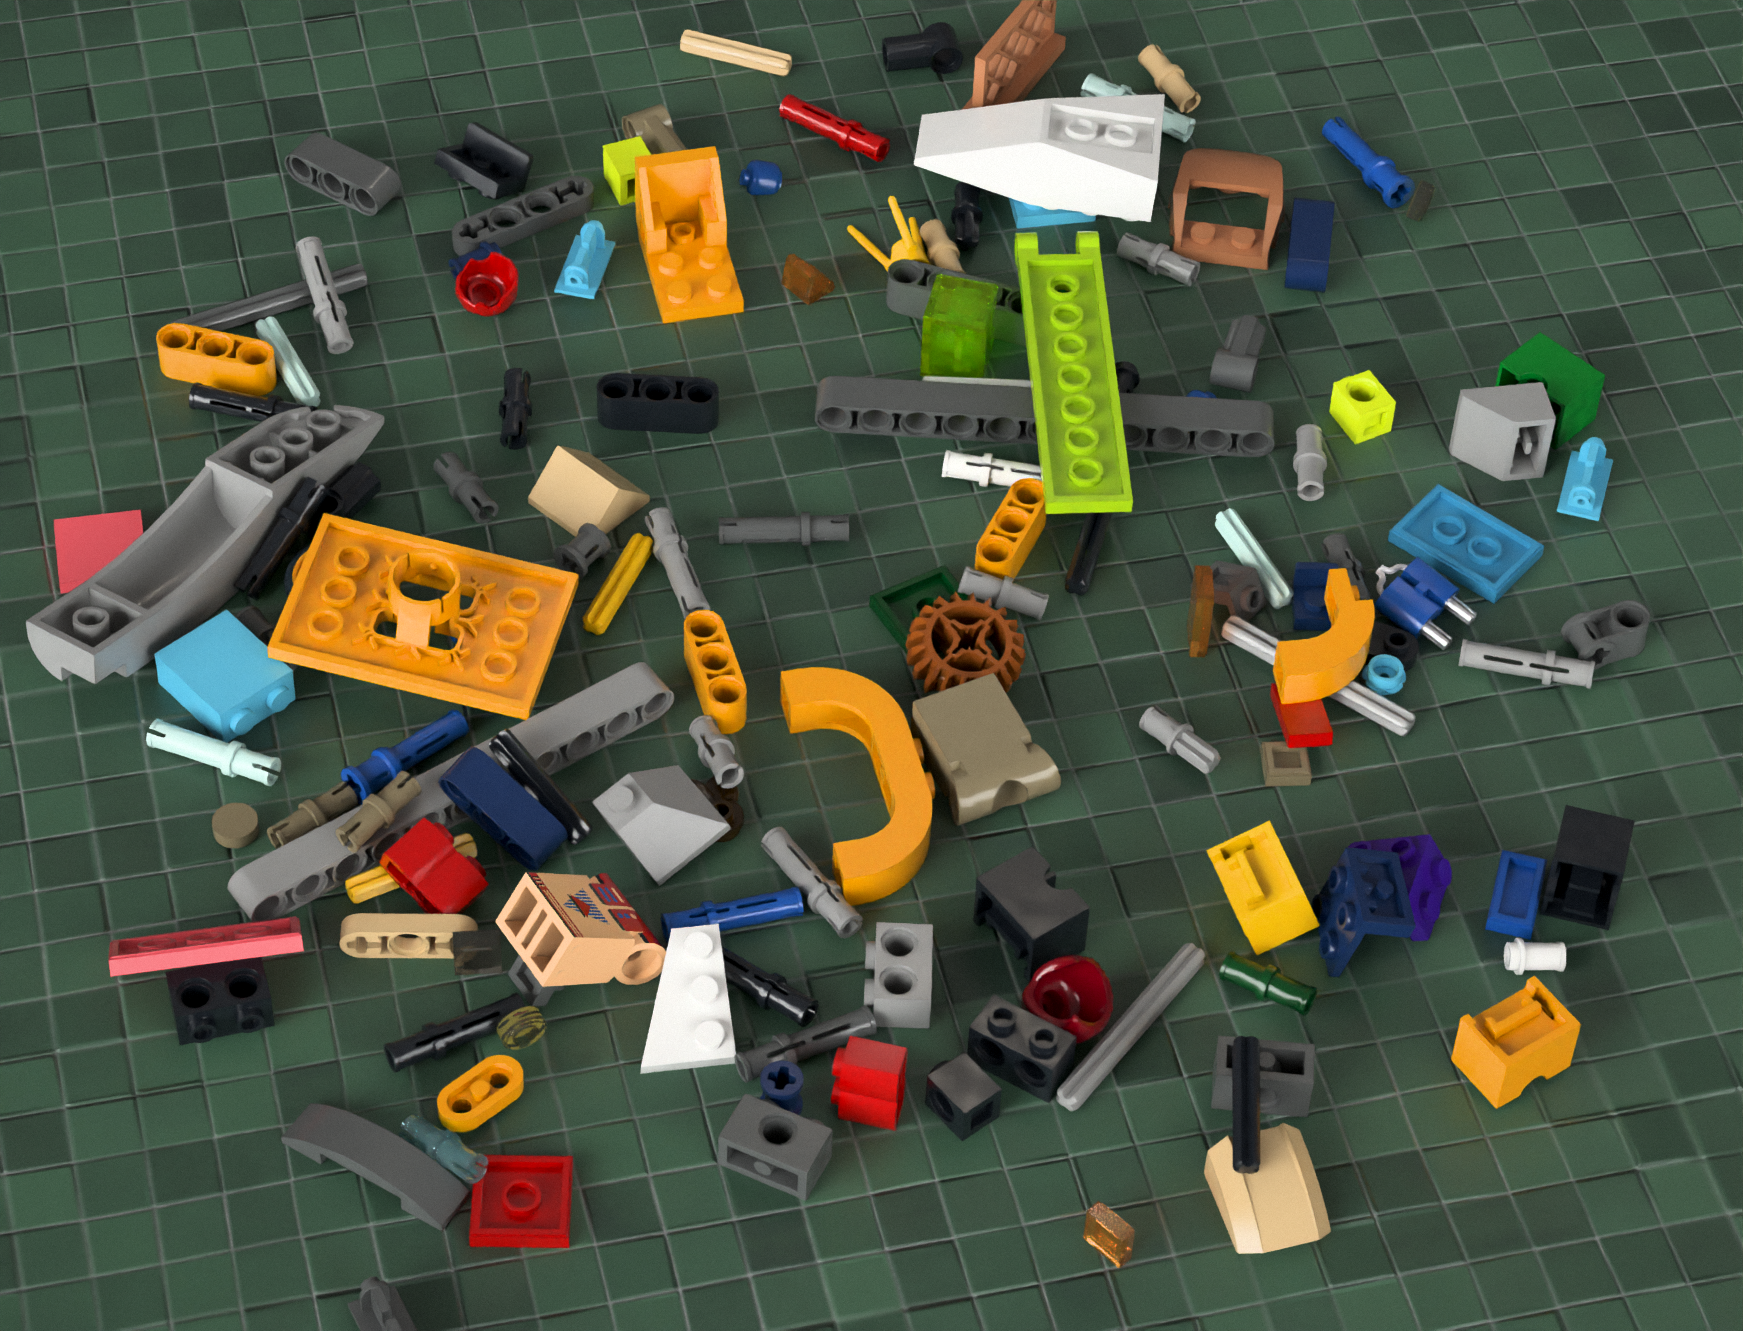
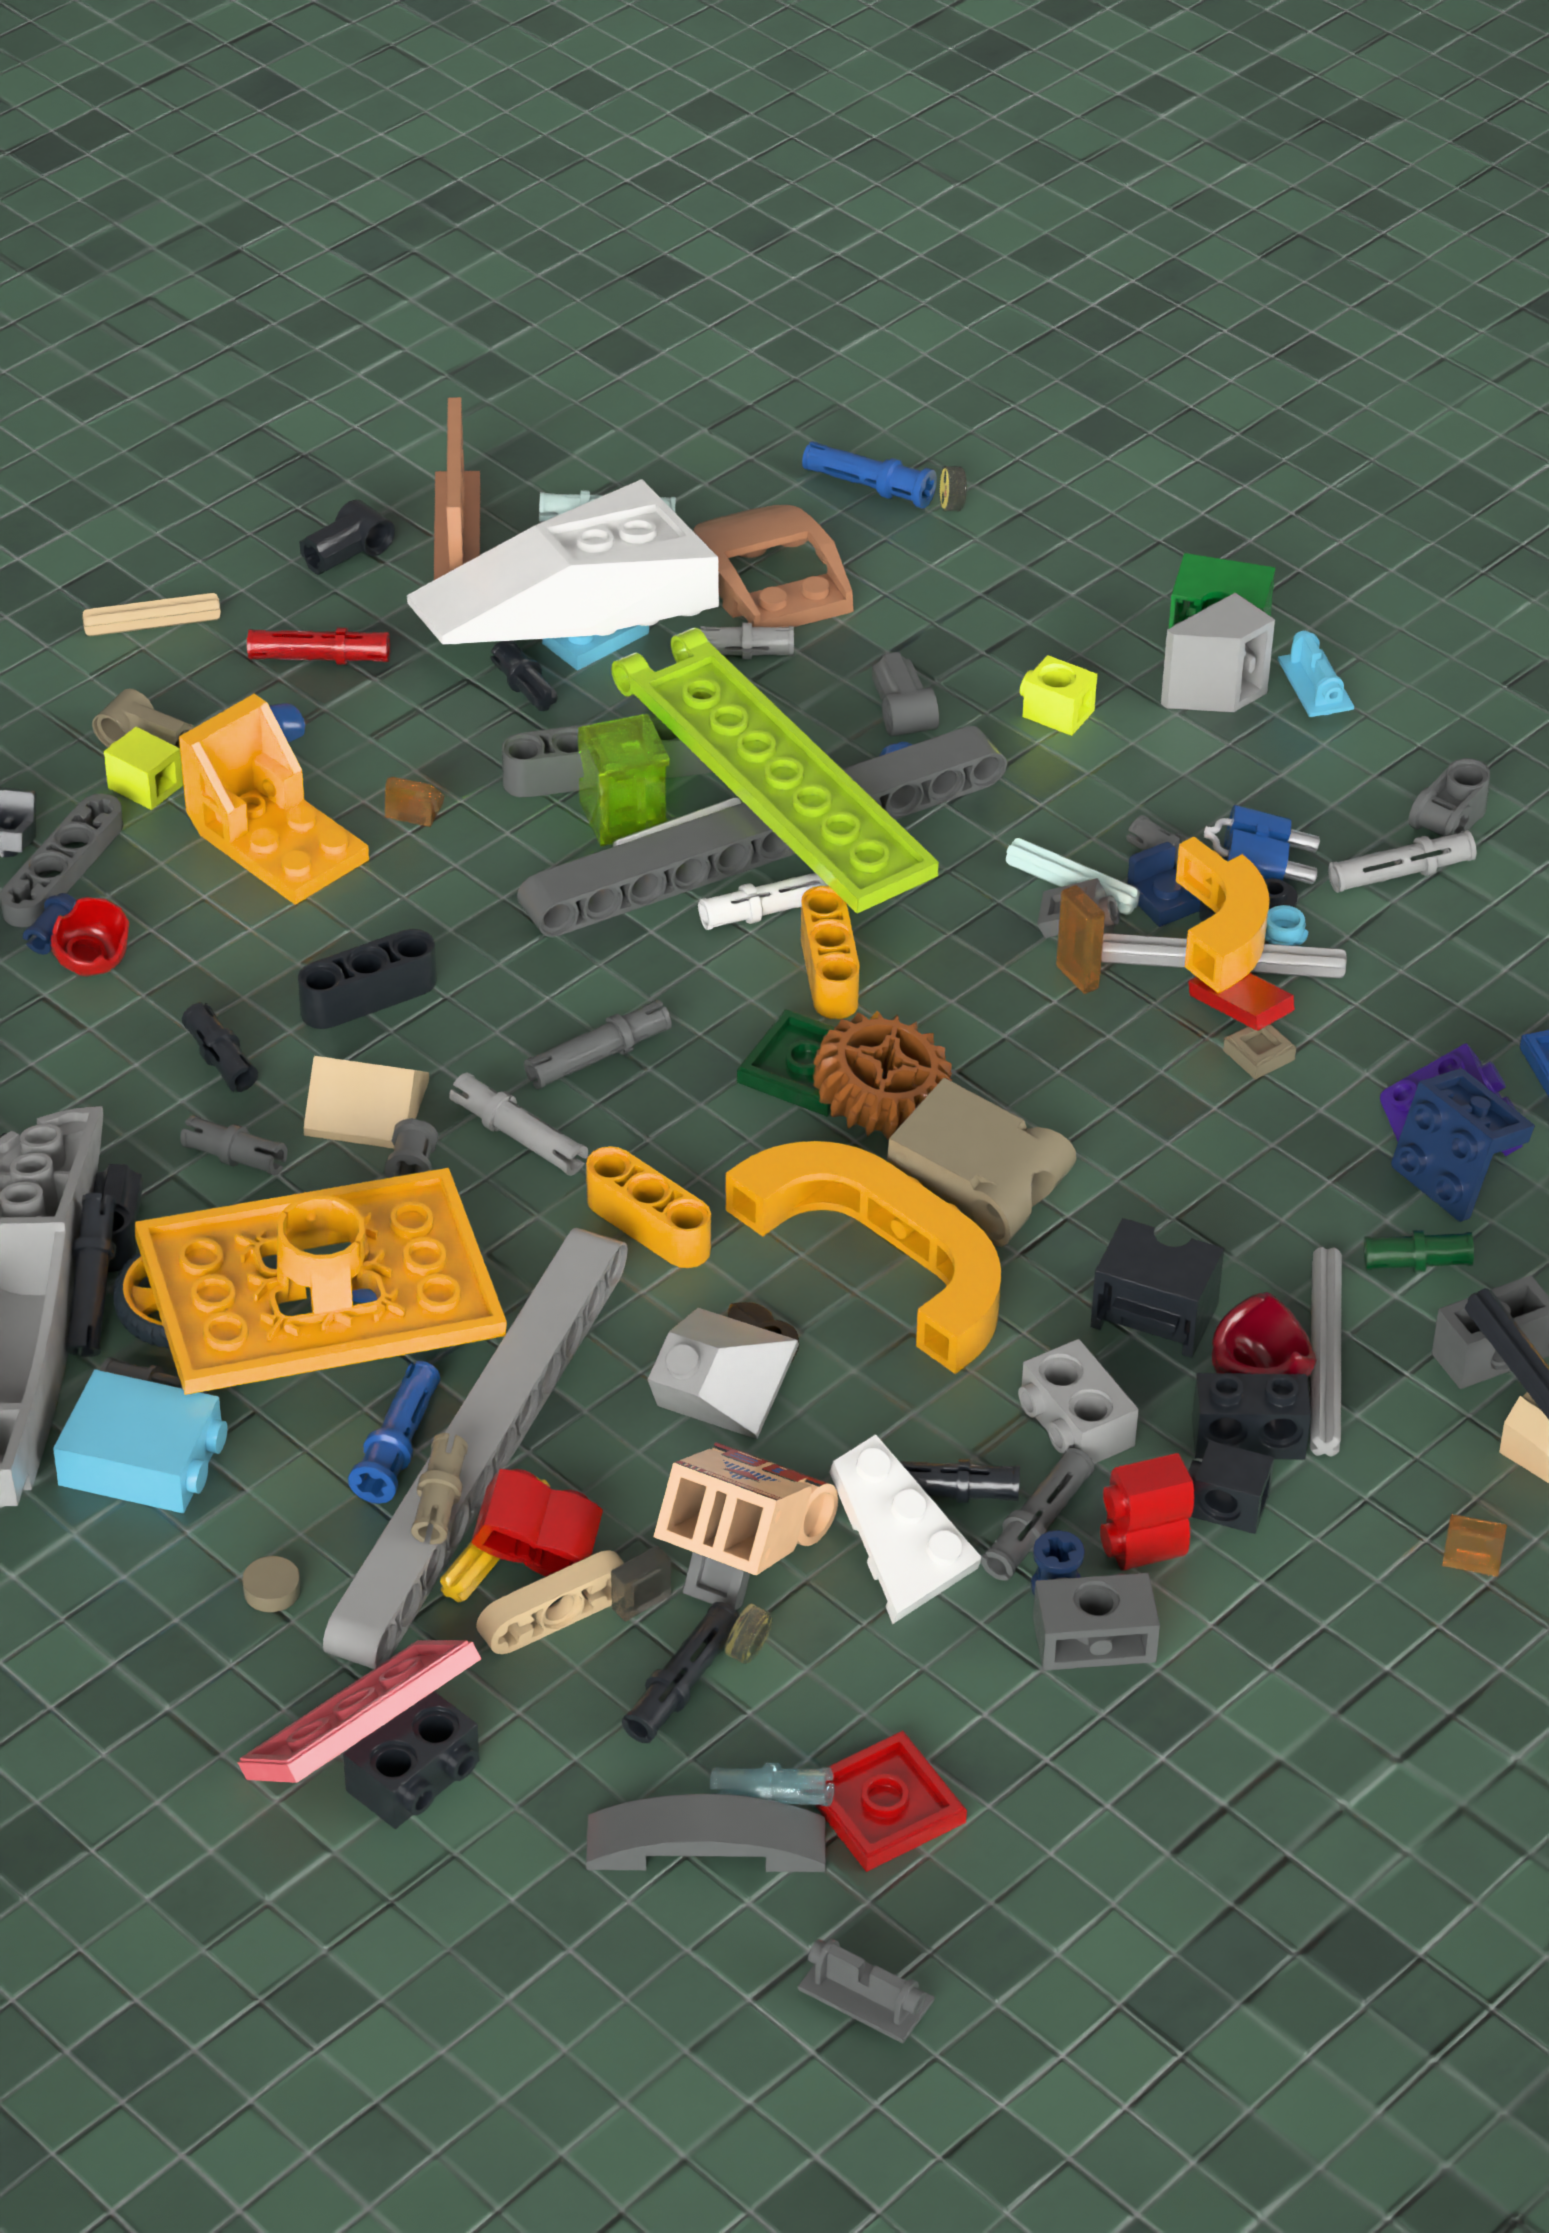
camera: 30 degrees left, 5 degrees down
light aqua pin [146,719,281,786] -> none
dark tan pin [267,781,358,849] -> none
light orange plate [437,1055,524,1132] -> none
dark blue beam [438,746,568,871] -> none
black axle [488,729,593,845] -> none
medium azure hinge [554,220,615,299] -> none
yellow axle [583,533,653,635] -> none
blue pin [660,887,804,943] -> none
light grey pin [689,715,744,788] -> none
light grey pin [761,827,863,939] -> none
yellow plant [847,196,930,271] -> none
tan pin [920,219,966,274] -> none
light grey pin [957,566,1049,621] -> none
black axle [1065,512,1113,595] -> none
tan pin [1138,44,1201,113] -> none
light grey axle [1139,705,1221,774] -> none
yellow piece [1206,820,1320,955] -> none
dark blue beam [1284,197,1335,293] -> none
light grey pin [1293,424,1327,501] -> none
dark azure tile [1388,484,1544,604] -> none

